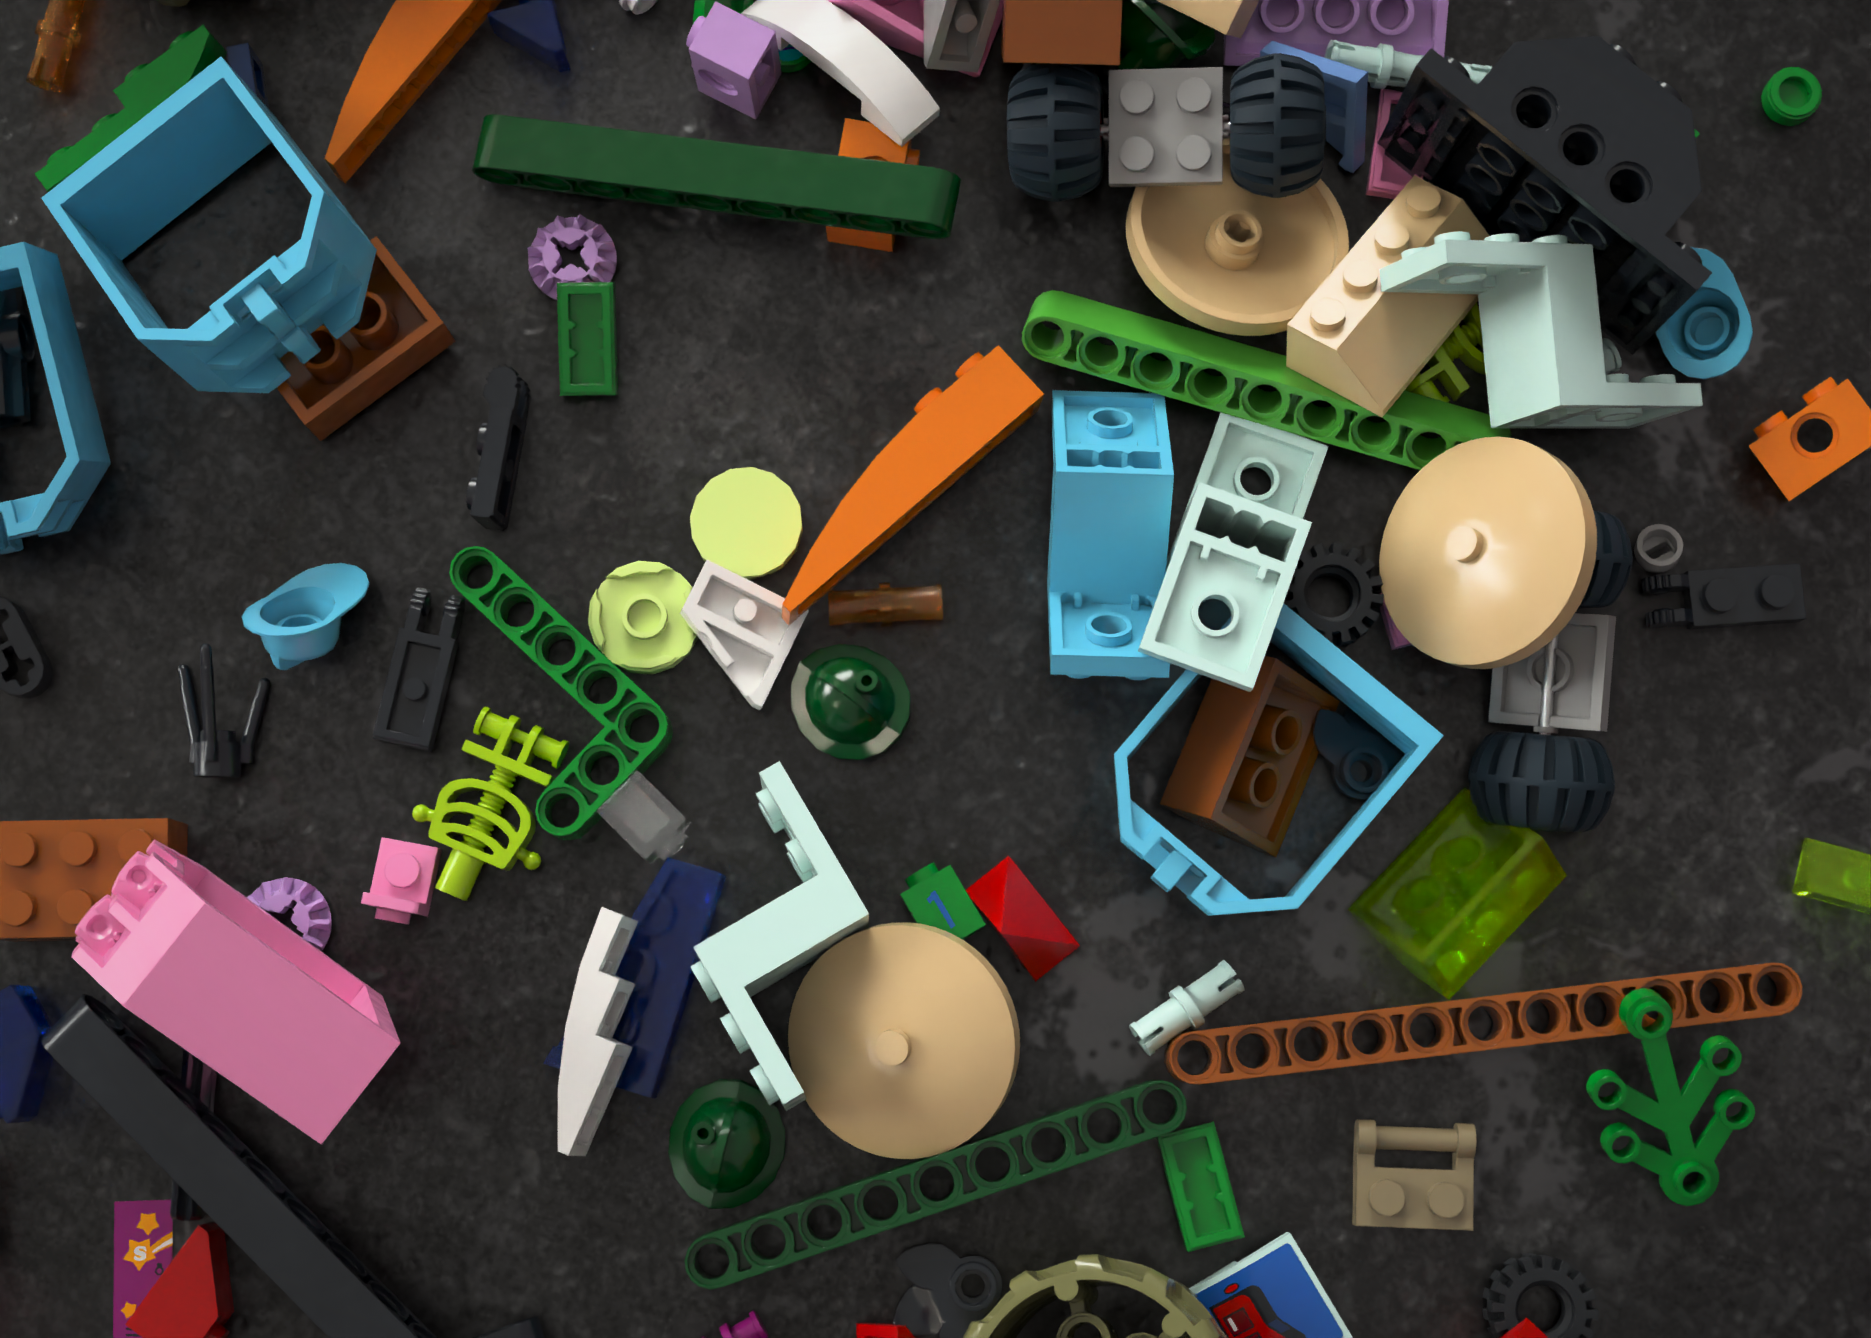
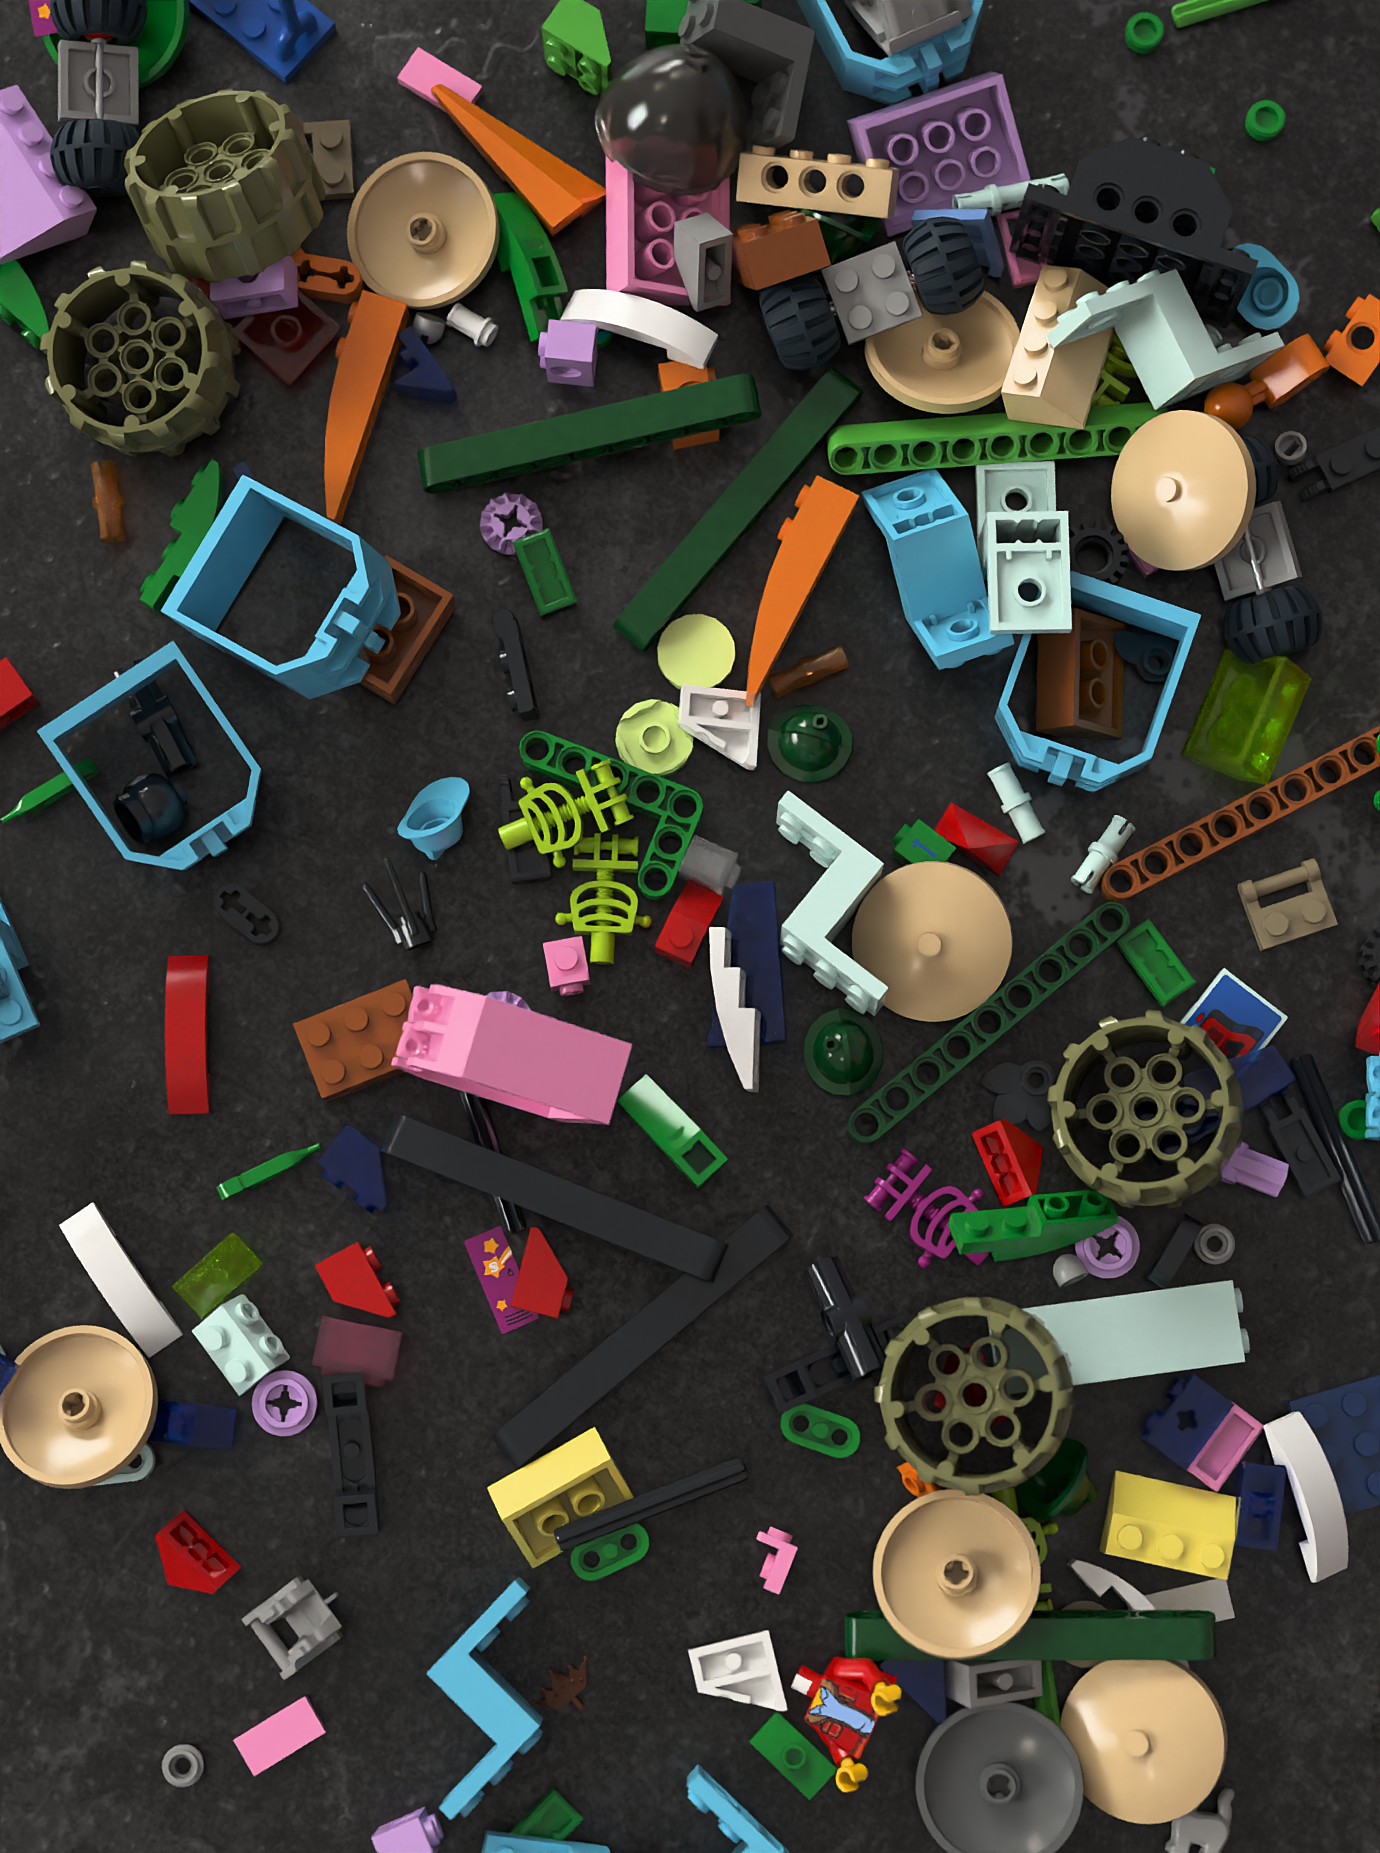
camera: 20 degrees left, 0 degrees up
none -> lime torso [498,759,634,868]
none -> dark green beam [613,367,864,652]
none -> green slope [617,1074,728,1190]
none -> red slope [655,881,724,969]
none -> light aqua pin [987,762,1046,844]
none -> orange beam [1204,334,1330,430]

